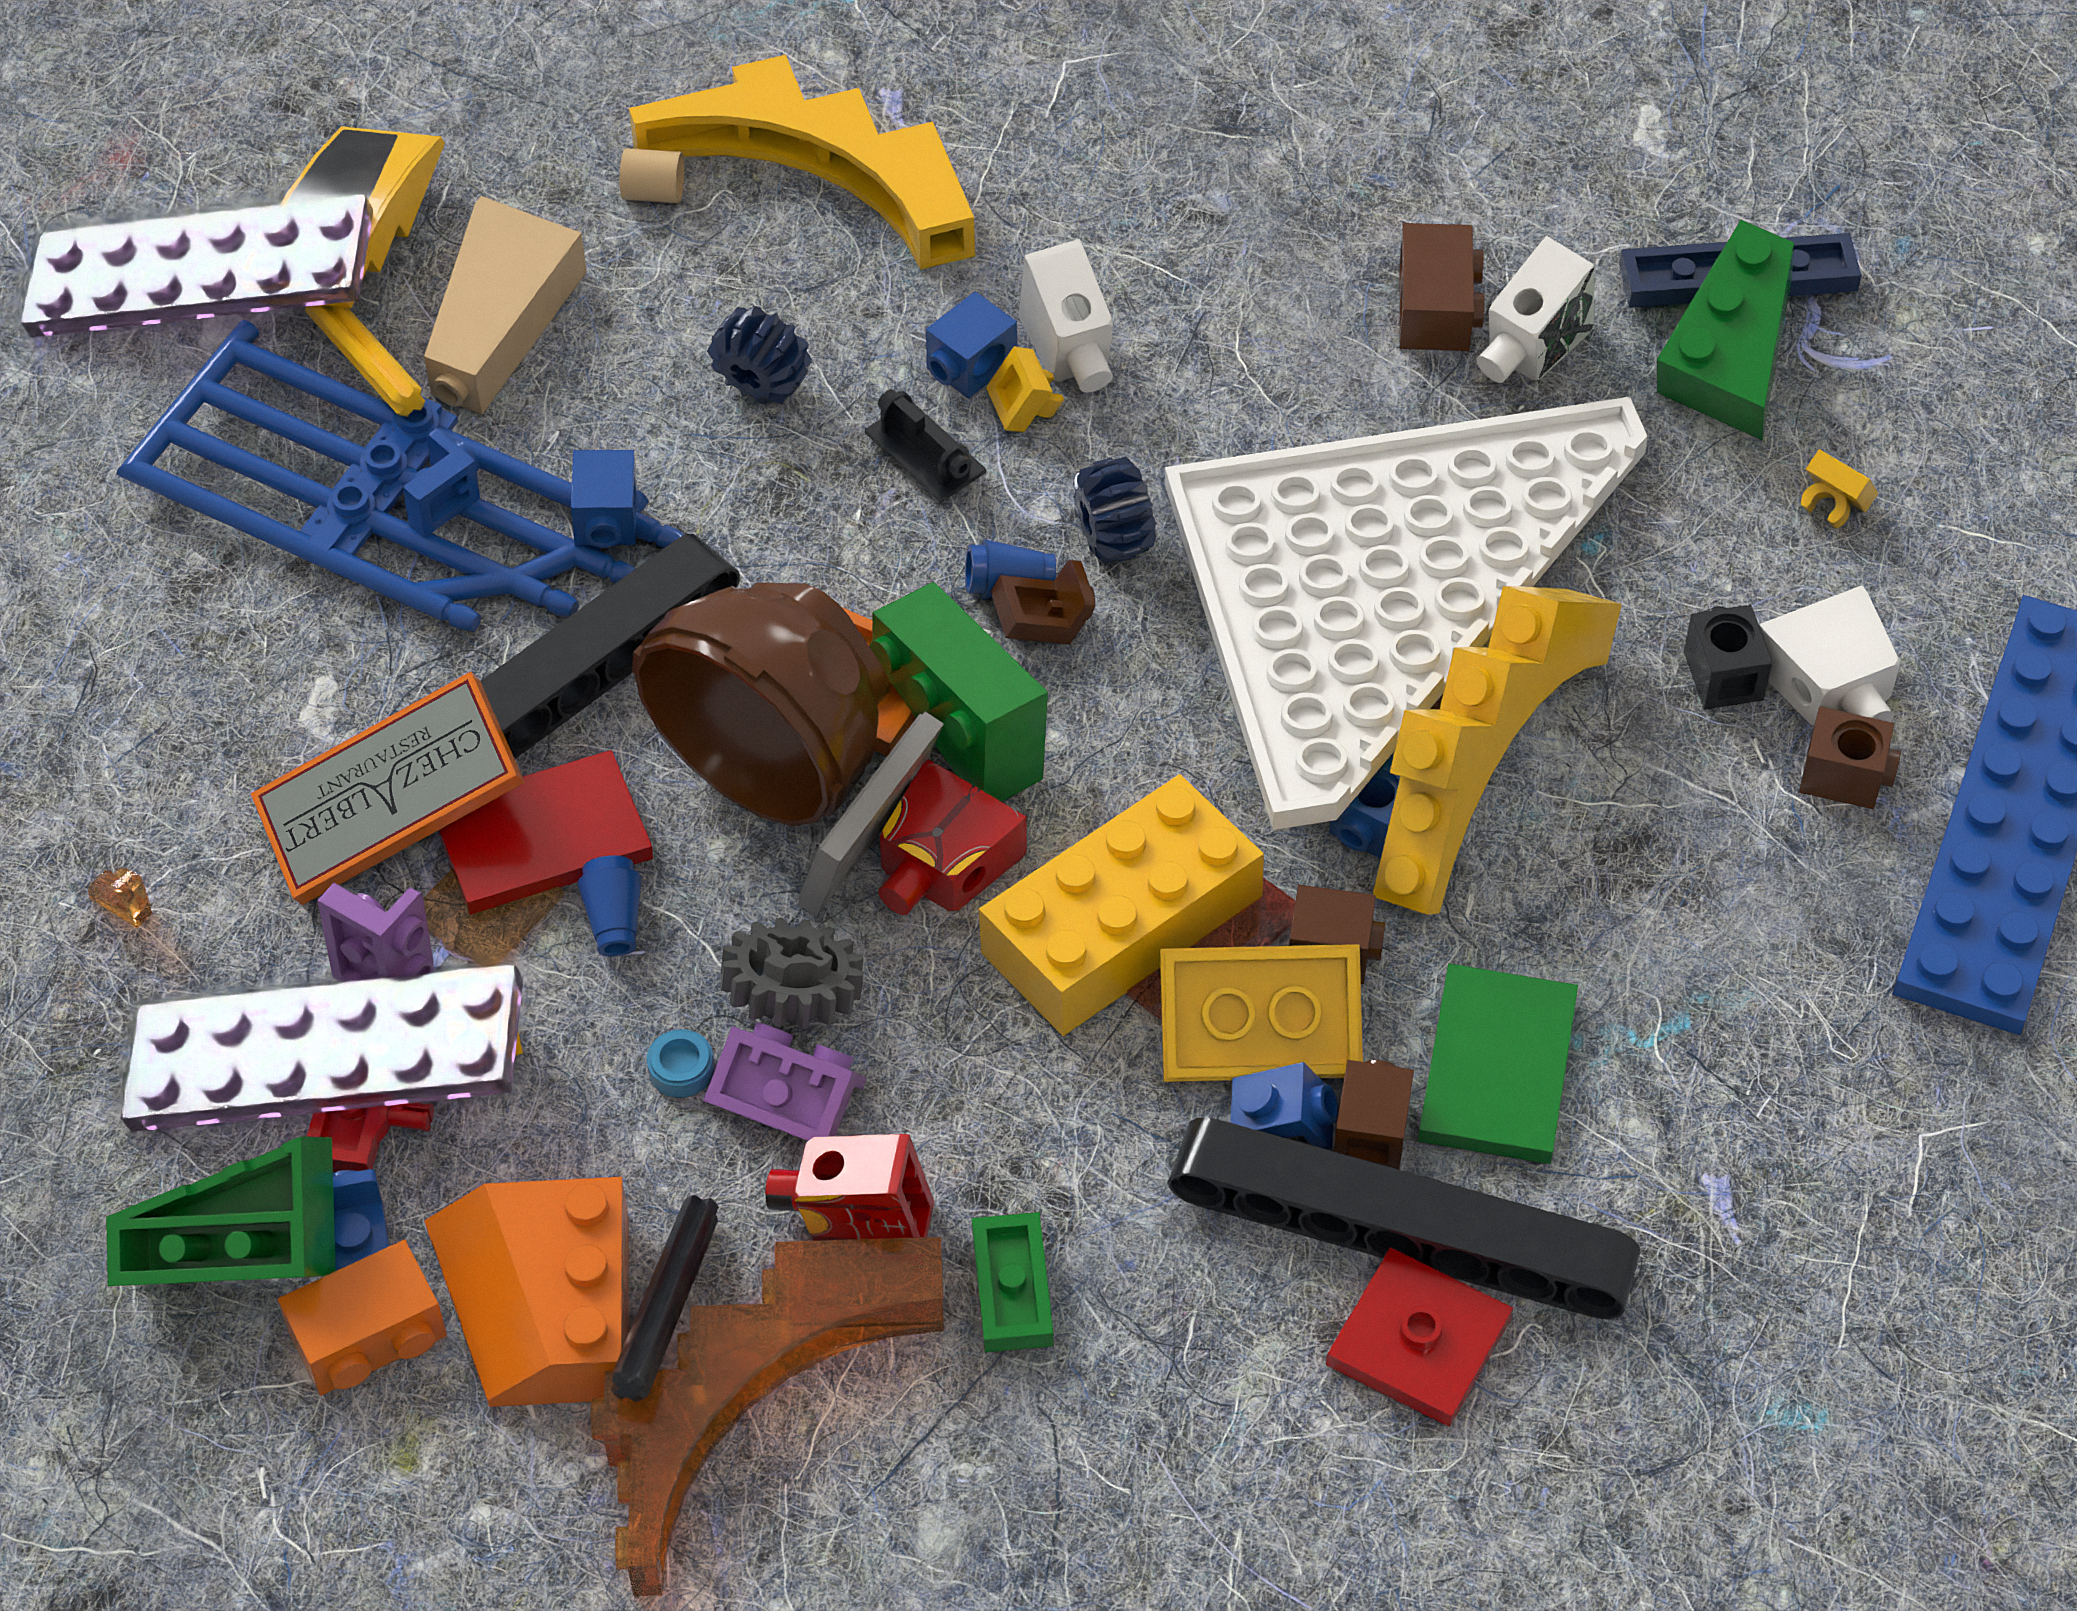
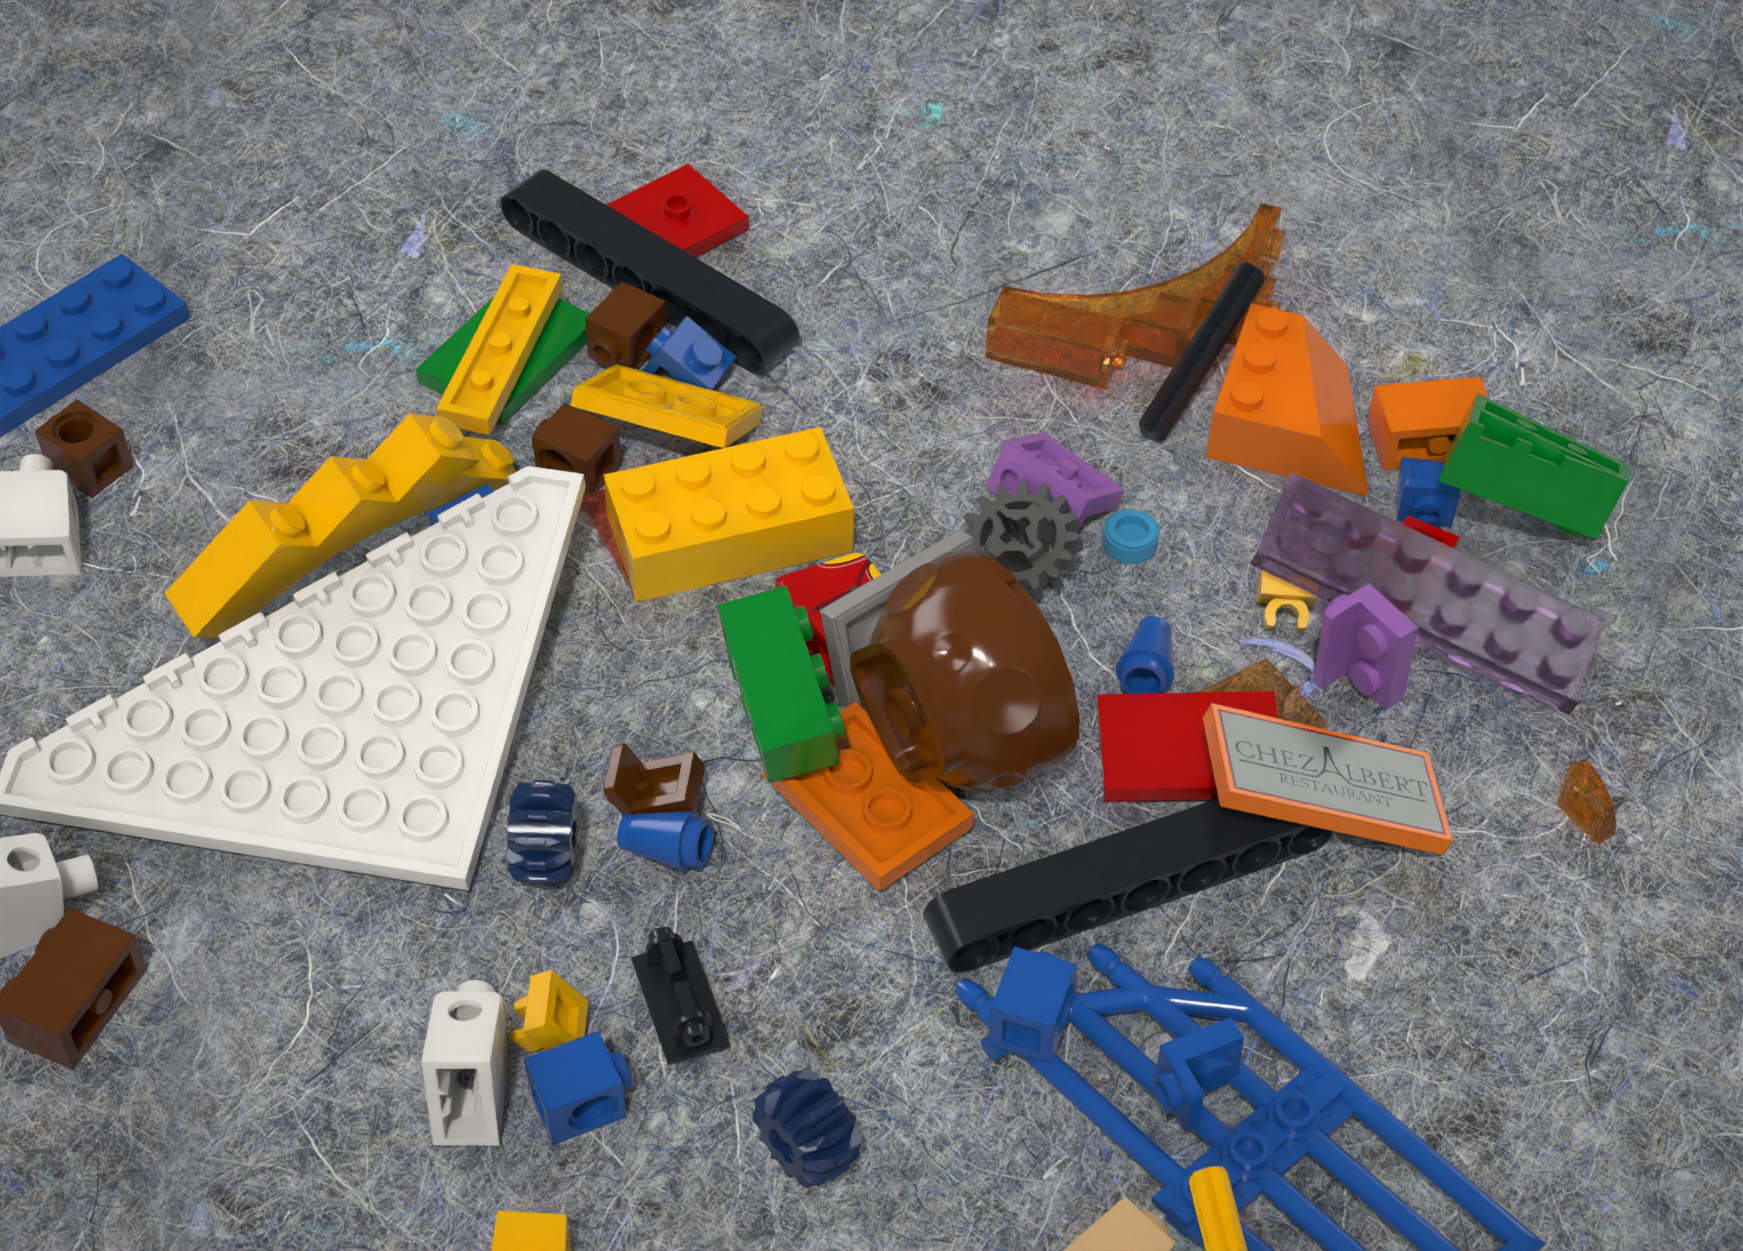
camera: 160 degrees left, 5 degrees down
red torso [765,1134,935,1260] -> none
green plate [972,1212,1054,1353] -> none
black brick [1684,605,1773,710] -> none
none -> yellow plate [436,264,563,435]

